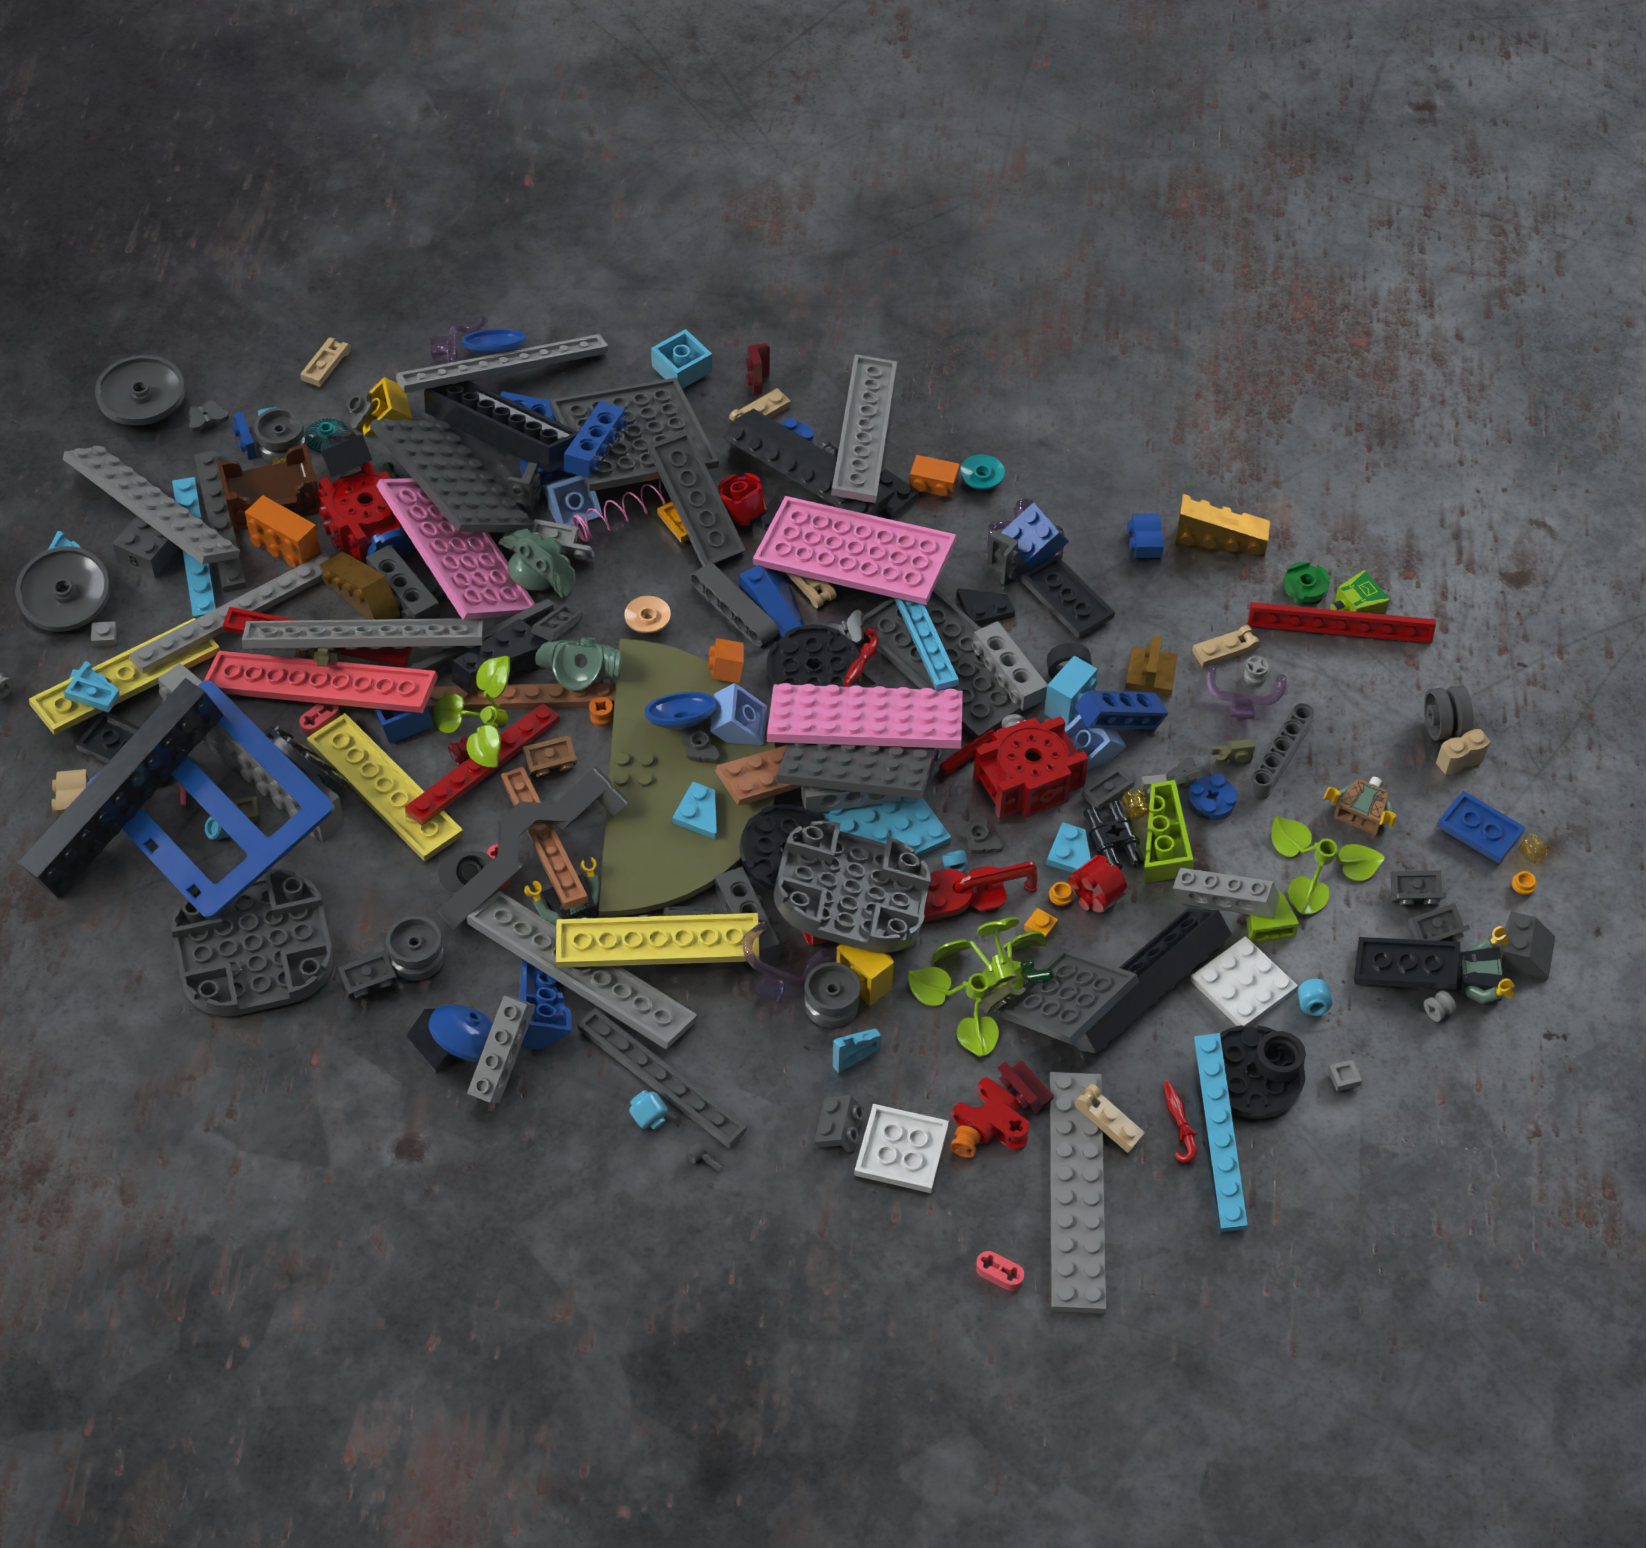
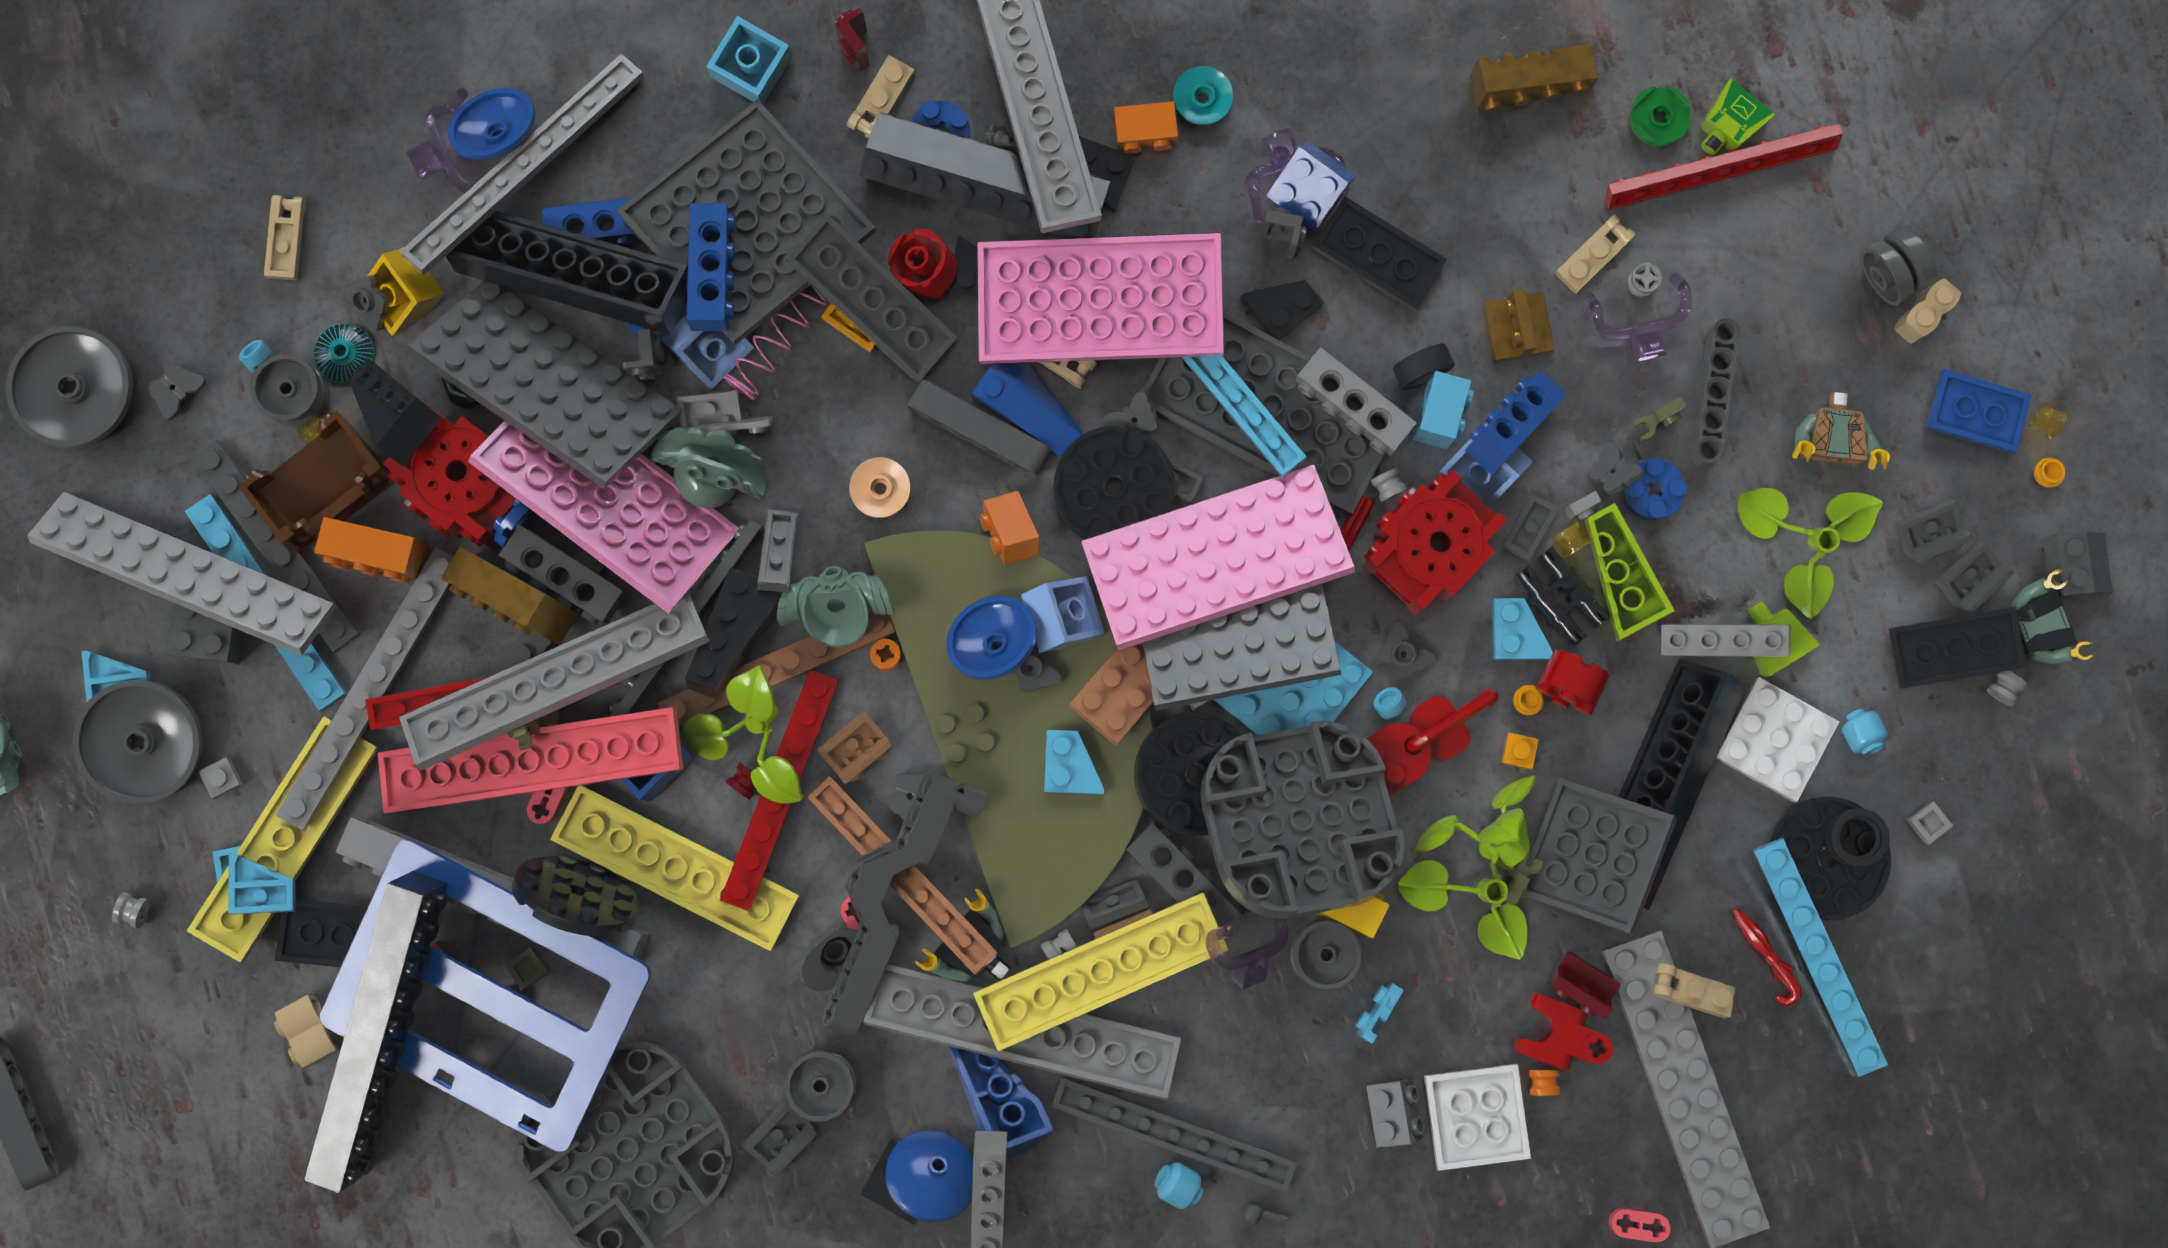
camera: 25 degrees left, 30 degrees up
blue plate [231,412,257,460] -> none
red piece [843,628,879,686] -> none
dark green arm [1020,961,1053,983] -> none
blue brick [1127,513,1164,558] -> none

